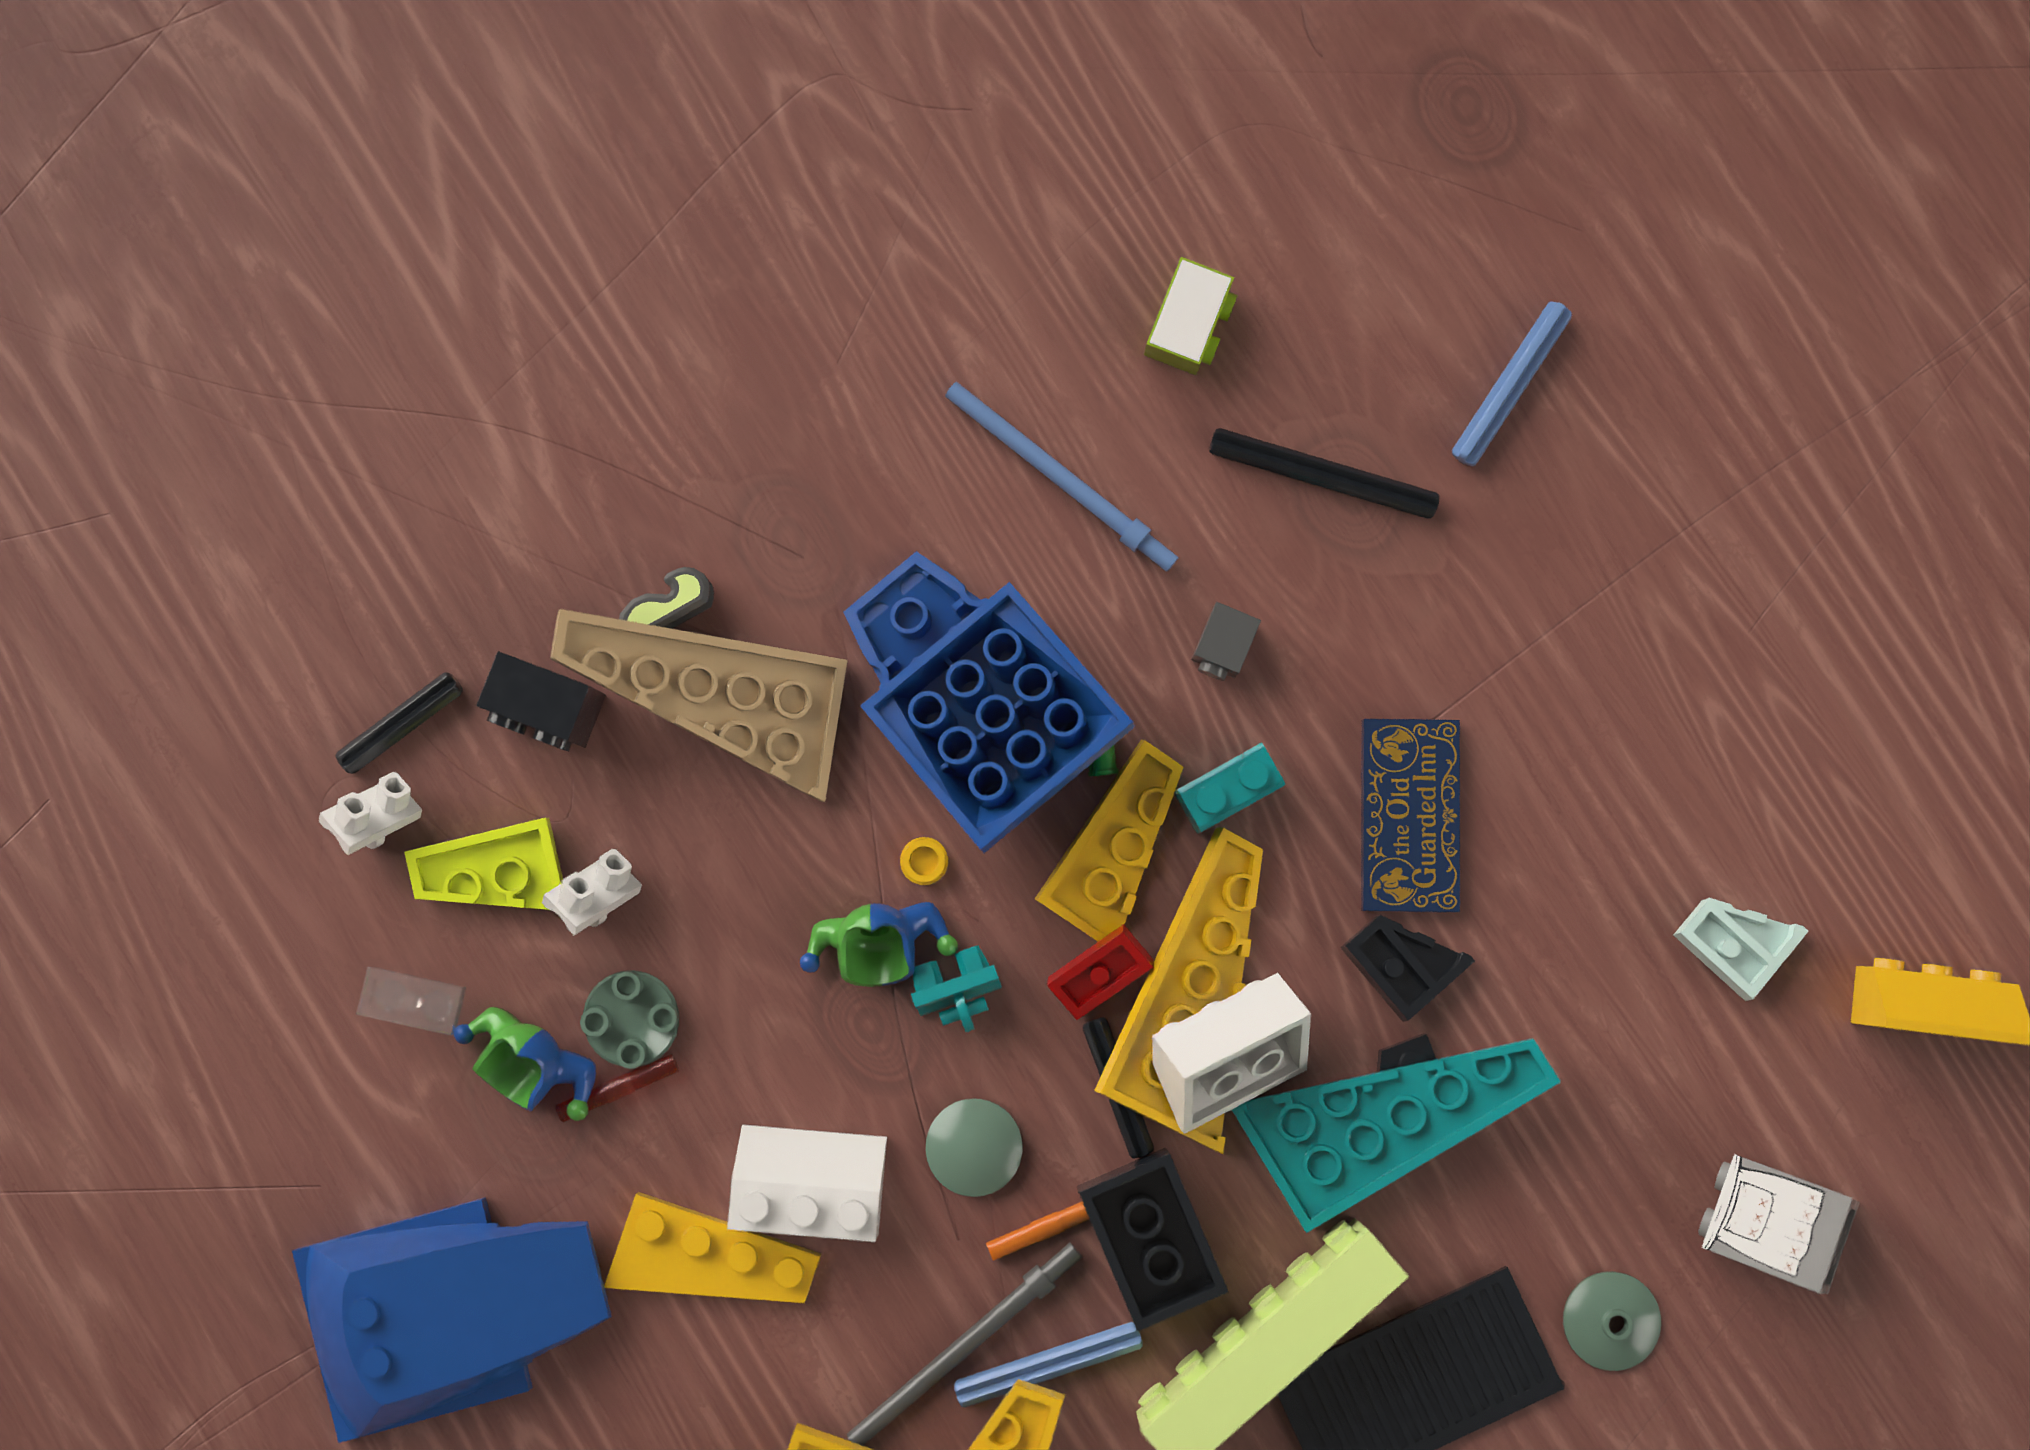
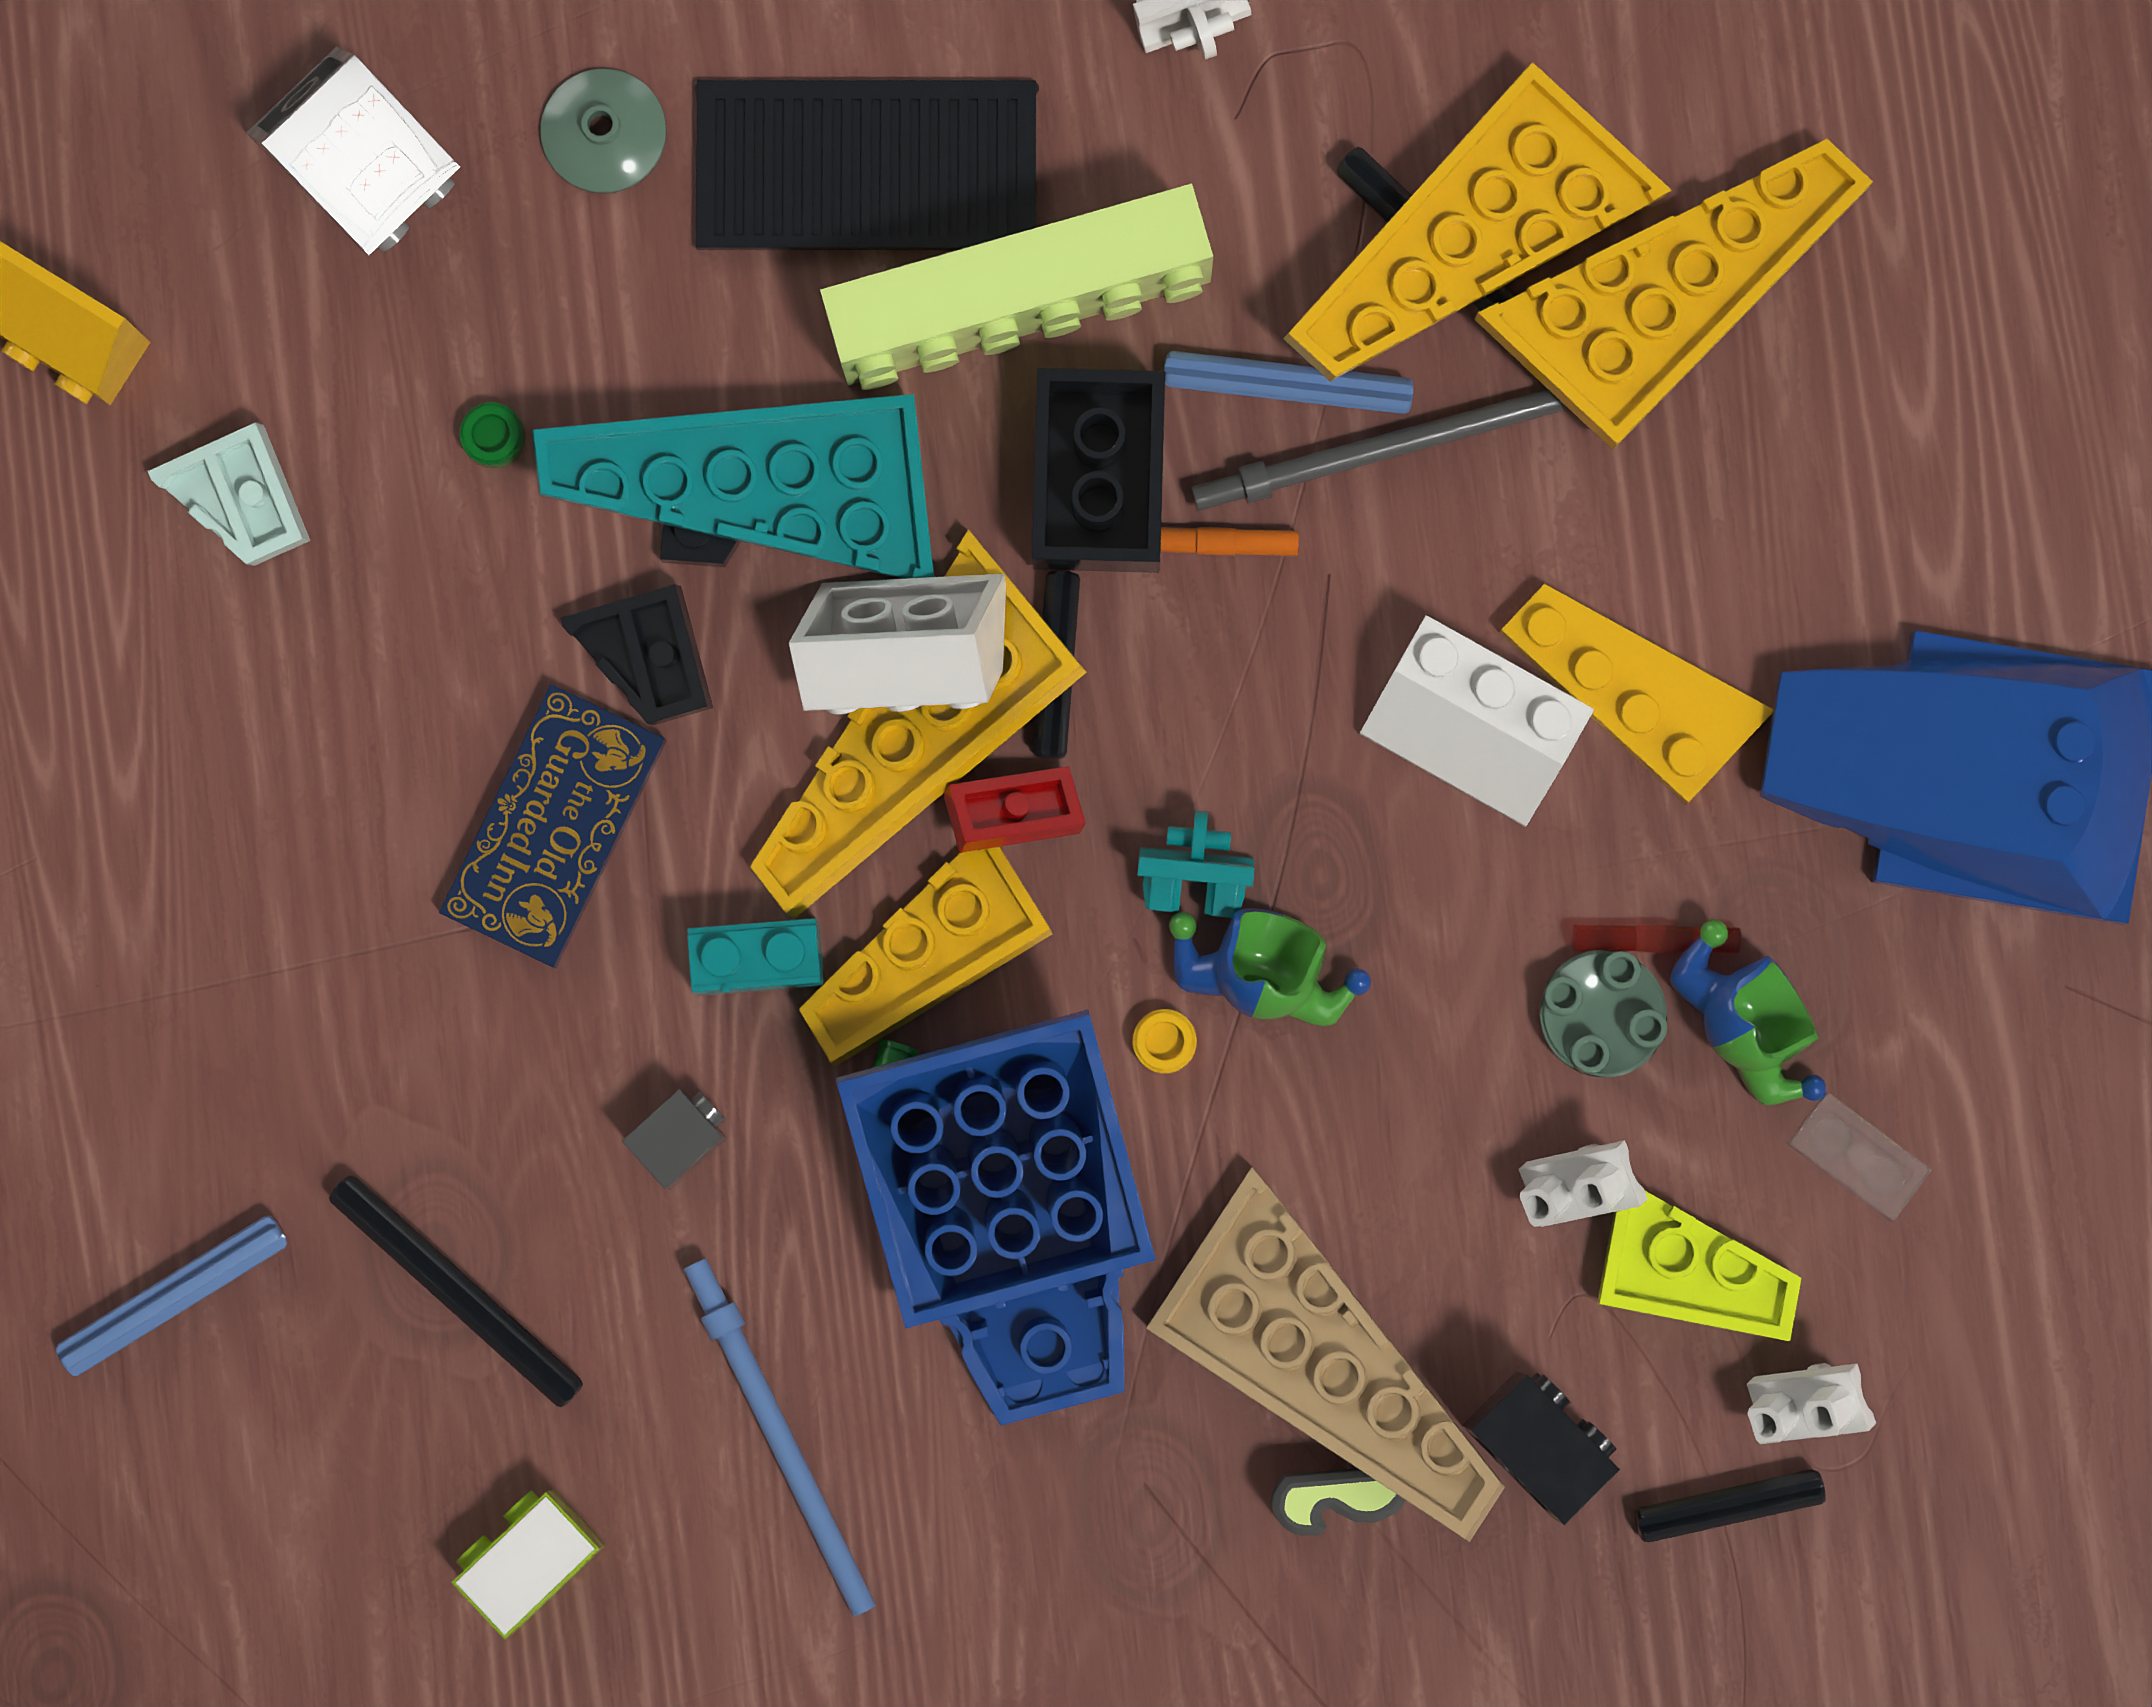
camera: 150 degrees left, 0 degrees up
sand green dish [926,1098,1023,1197] -> none
none -> green tile [459,402,525,468]

